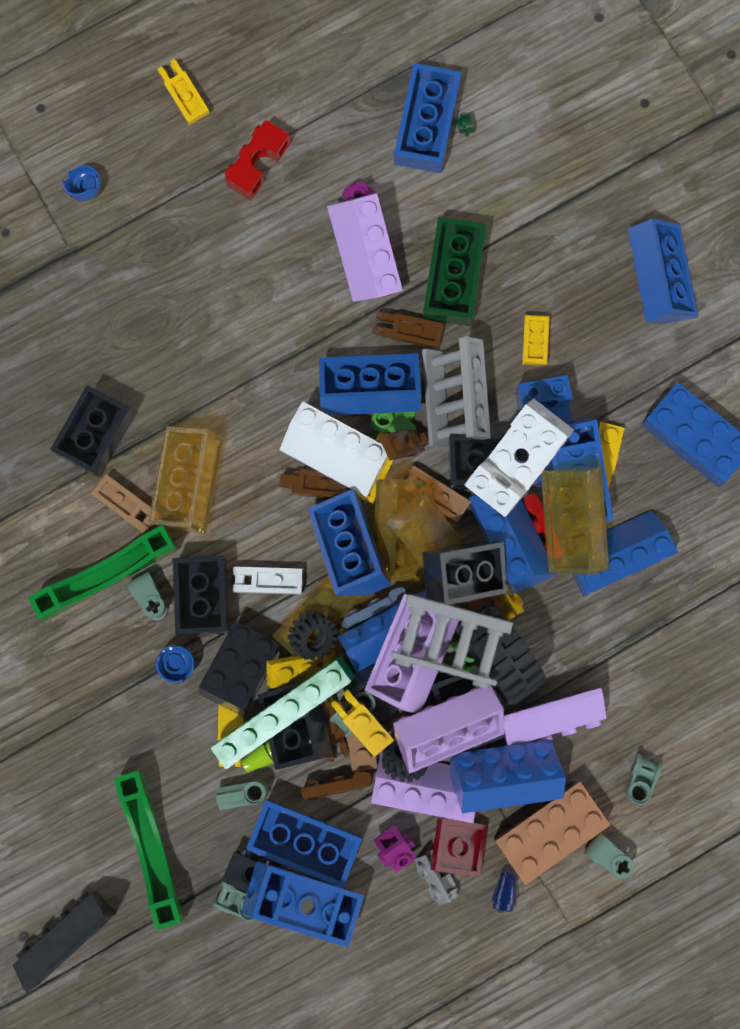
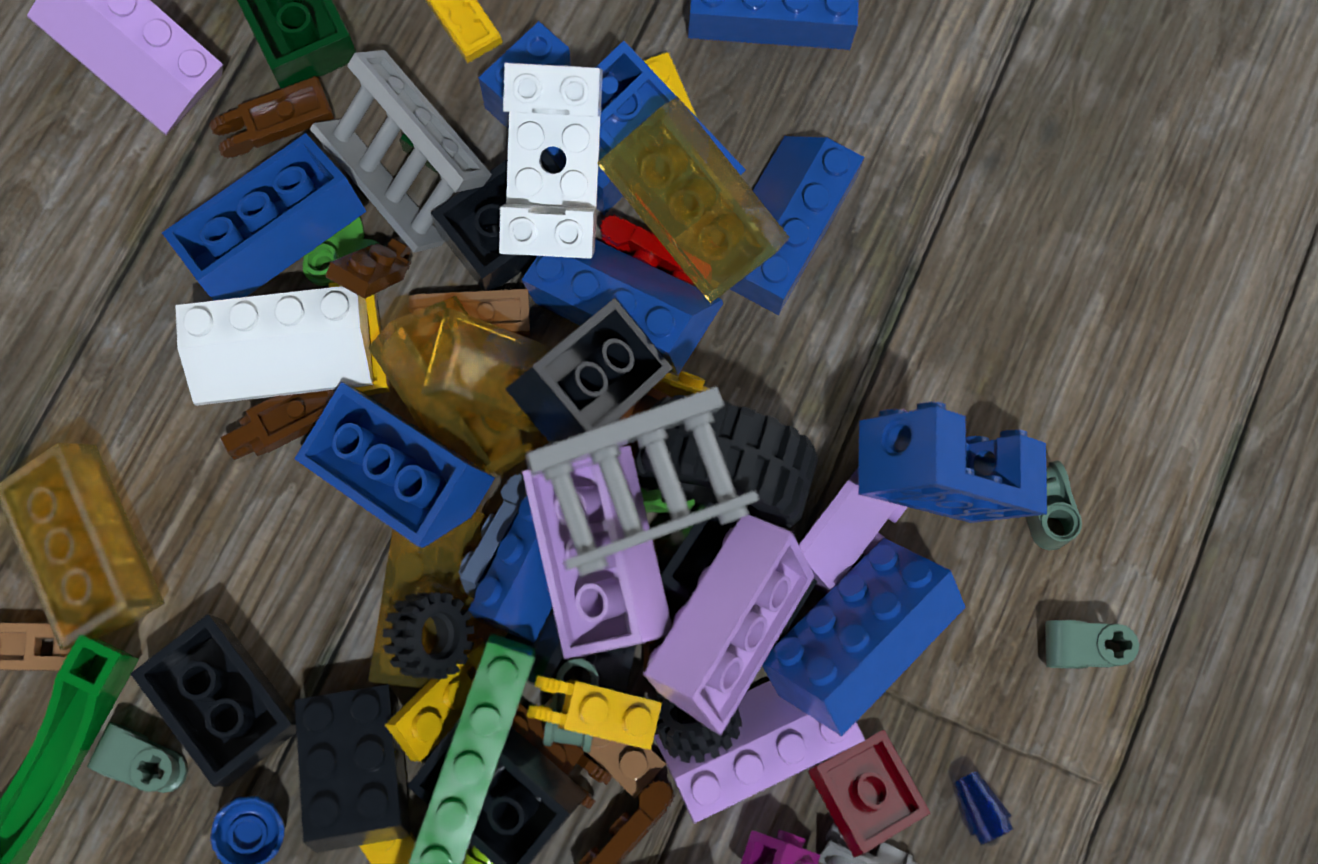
camera: 45 degrees left, 5 degrees down
white plate [232,567,303,595] -> none
nougat brick [493,781,610,885] -> none
none -> blue plate [858,402,1047,523]

